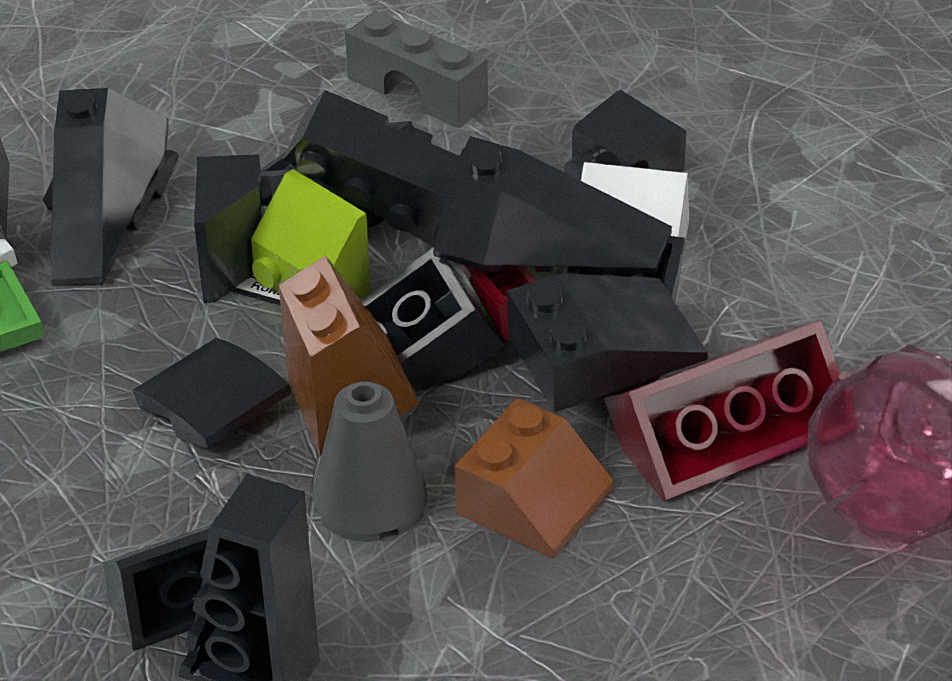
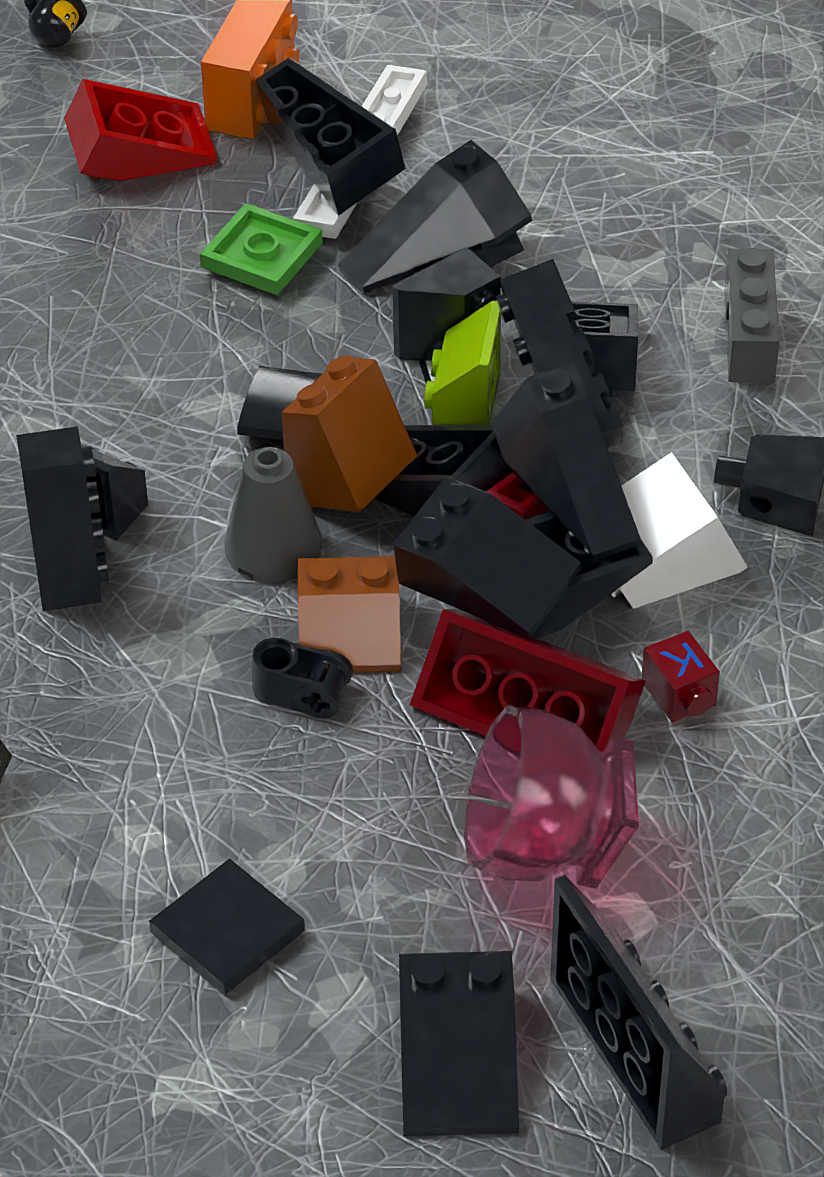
camera: 55 degrees right, 5 degrees up
none -> black piece [252,637,354,719]
none -> dark red brick [641,631,720,723]

